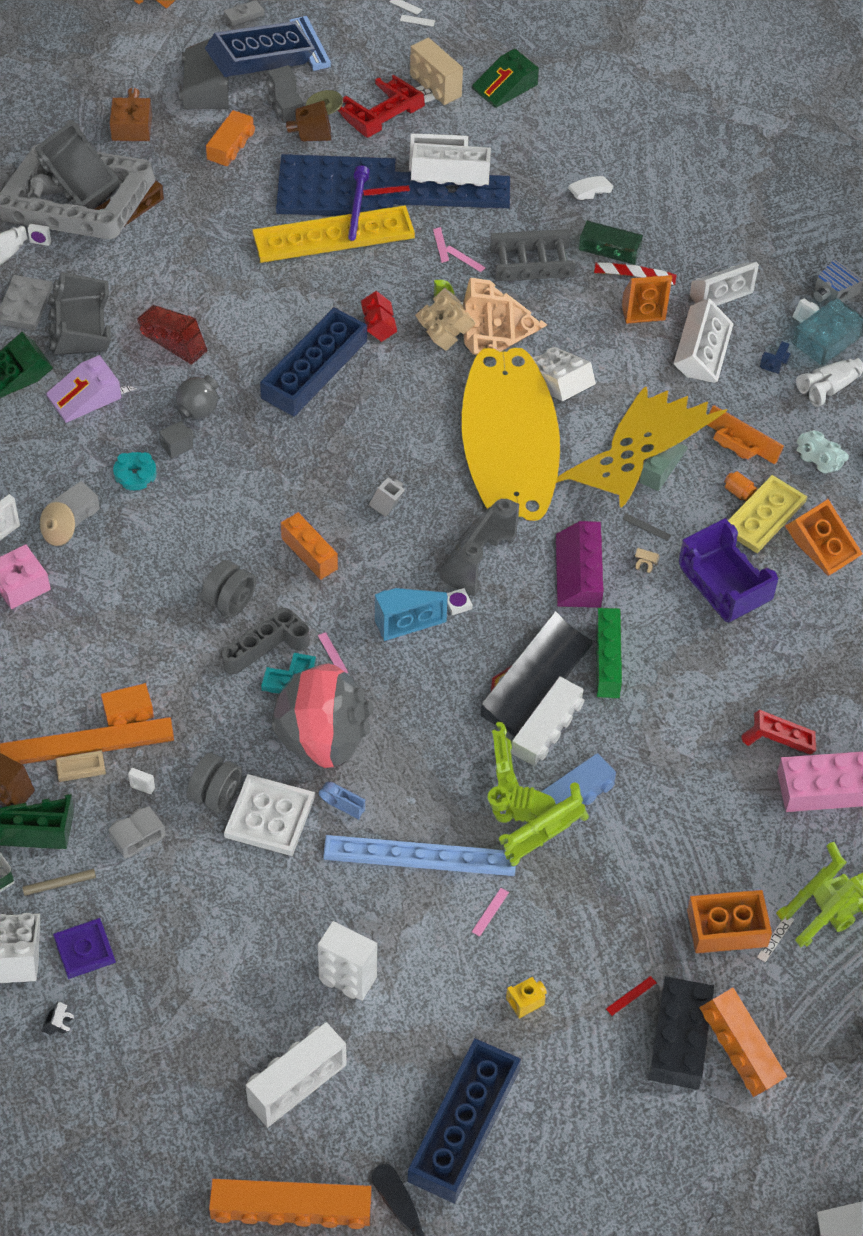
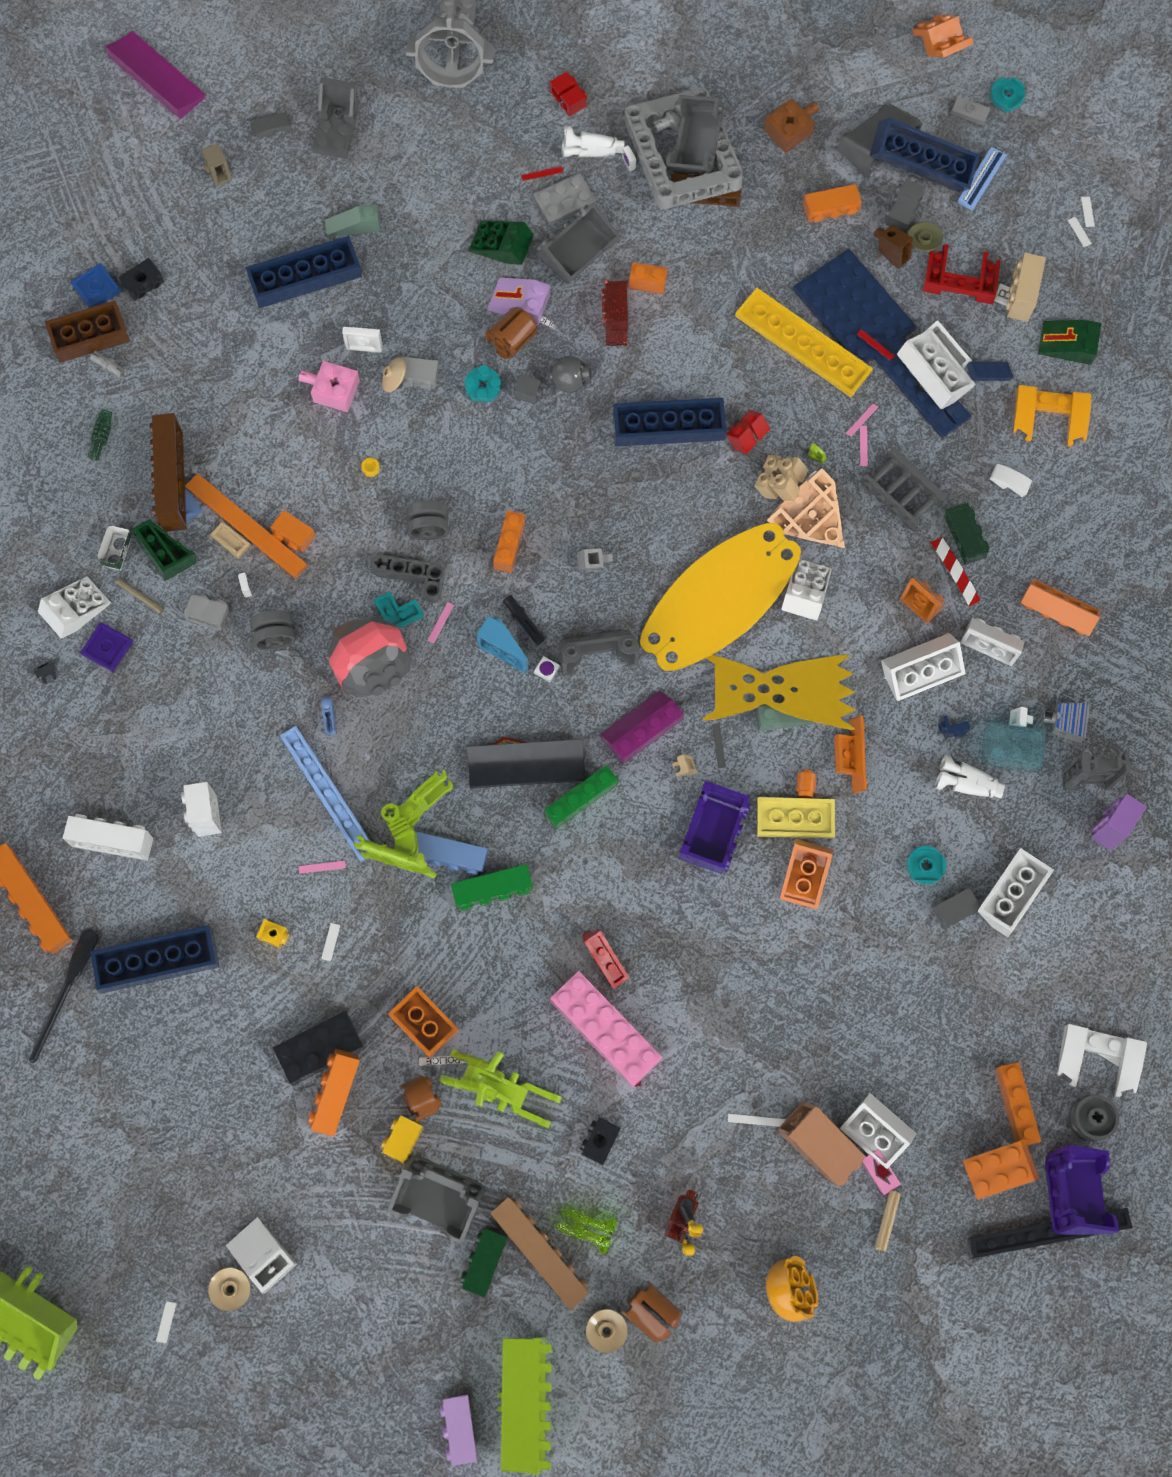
camera: 50 degrees right, 20 degrees up
white plate [224,774,315,856] -> none
dark purple piece [348,165,370,241] -> none
white brick [511,677,584,766] -> none
red sticker [606,976,657,1016] -> none
light aqua brick [796,430,849,473] -> none
none -> white sticker [321,923,340,961]
none -> yellow tile [361,457,380,477]
none -> yellow brick [381,1115,424,1164]
none -> dark orange brick [399,1075,441,1123]
none -> green brick [451,864,533,911]
none -> dark orange cylinder [485,307,537,360]
none -> black pin [503,595,545,646]
none -> orange brick [629,262,668,294]
none -> dark blue tile [966,361,1014,381]
none -> light orange wedge [1013,385,1092,447]
none -> orange brick [1021,578,1101,636]

